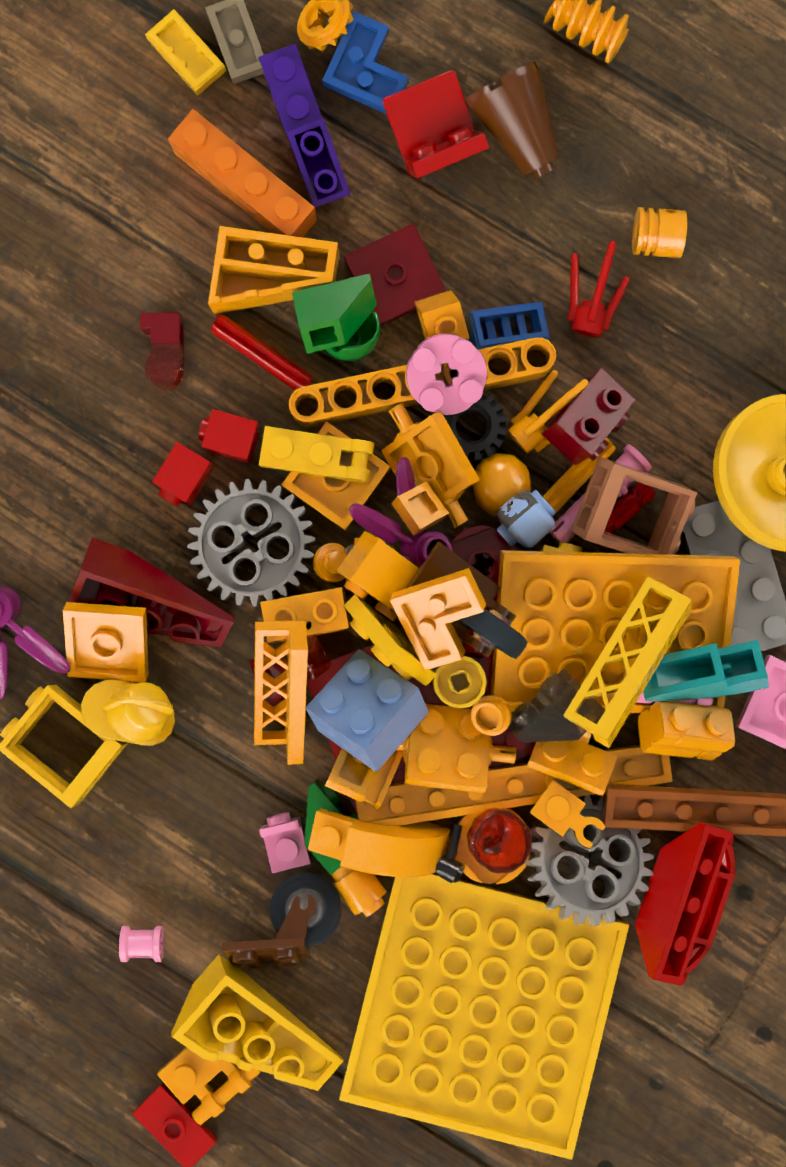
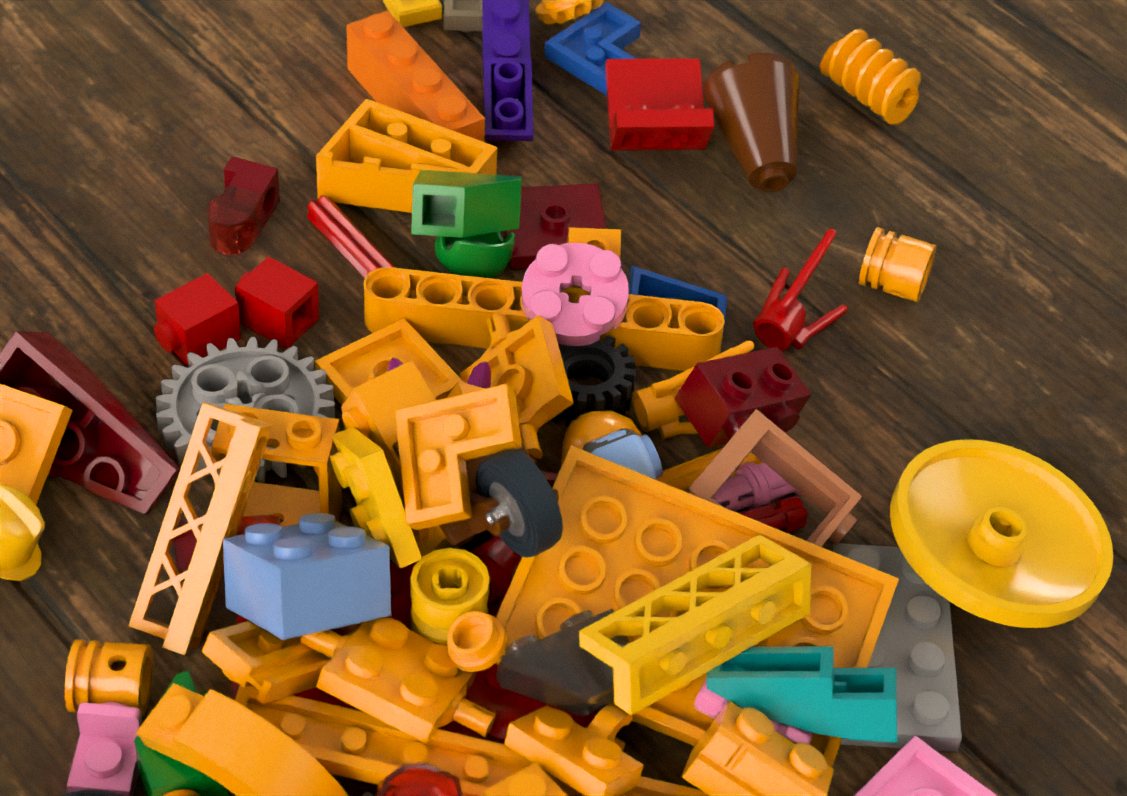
camera: 15 degrees right, 40 degrees down
yellow plate [259,426,375,483] -> none
none -> light orange piece [65,639,153,717]

